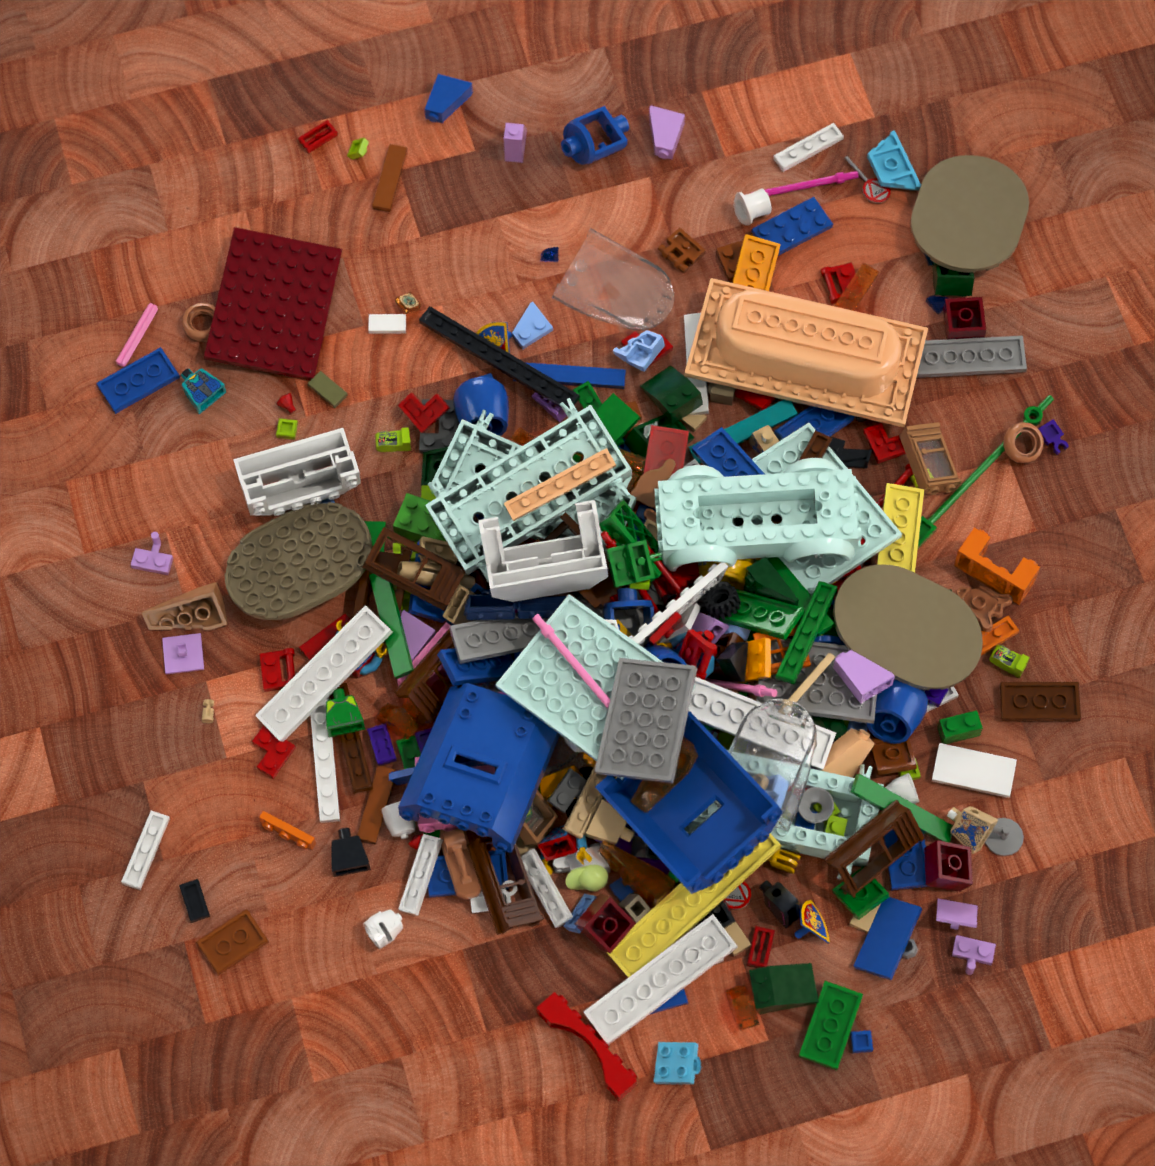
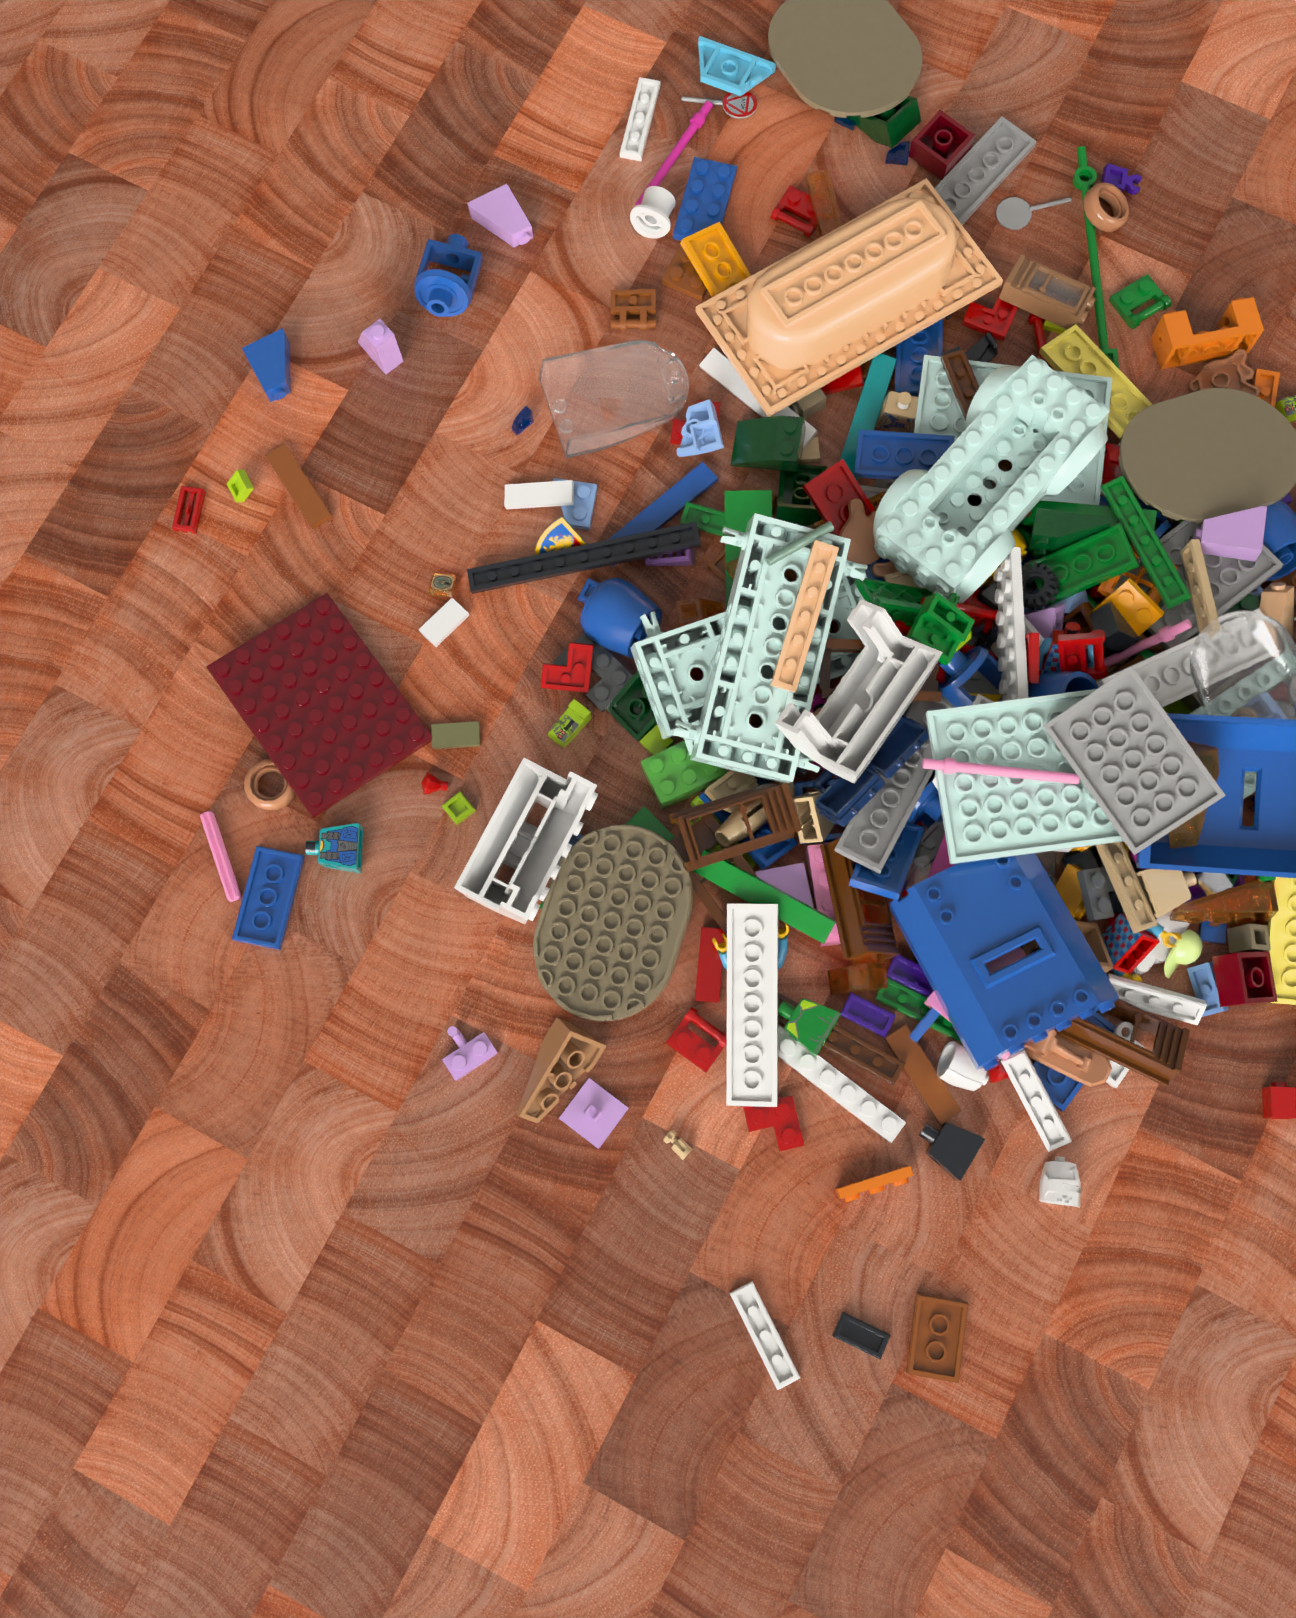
camera: 40 degrees left, 10 degrees up
none -> white tile [504,480,574,509]
none -> sand green bar [765,521,834,566]
none -> light grey piece [996,197,1072,230]
none -> green plate [1109,274,1172,329]

